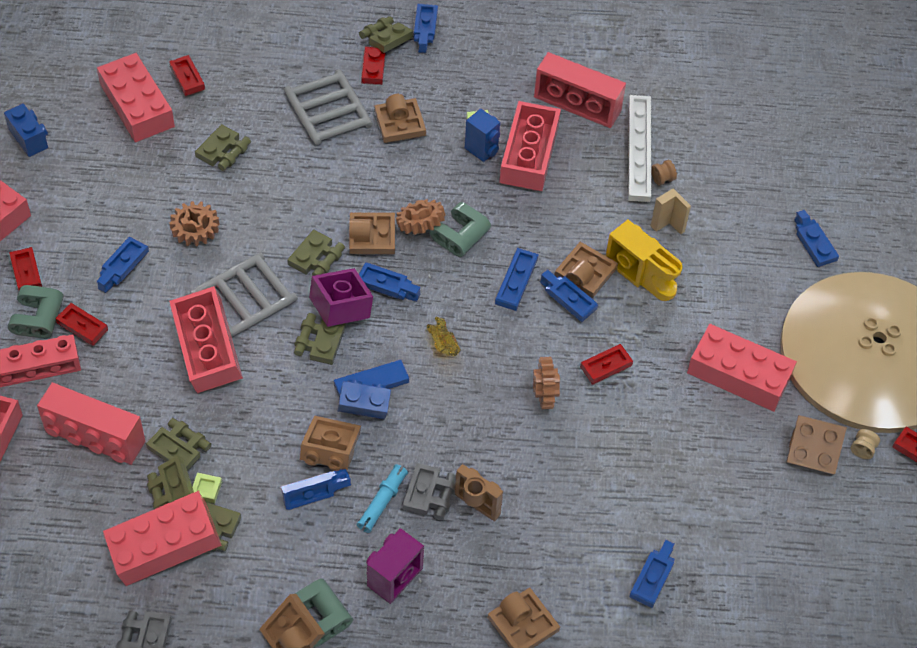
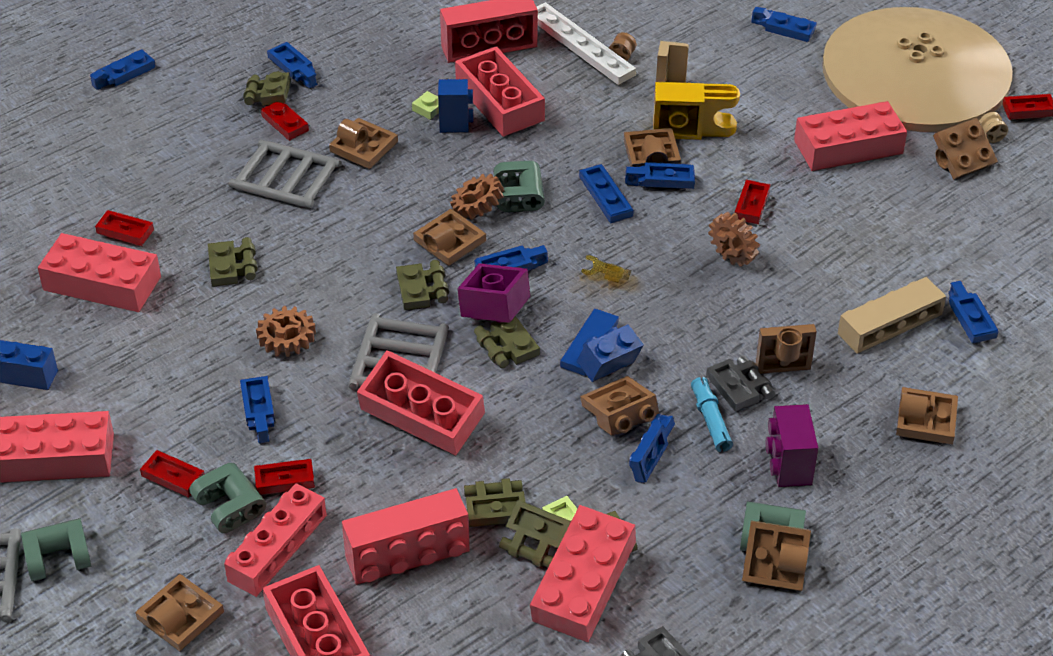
camera: 40 degrees left, 10 degrees down
none -> tan brick [838,277,946,354]

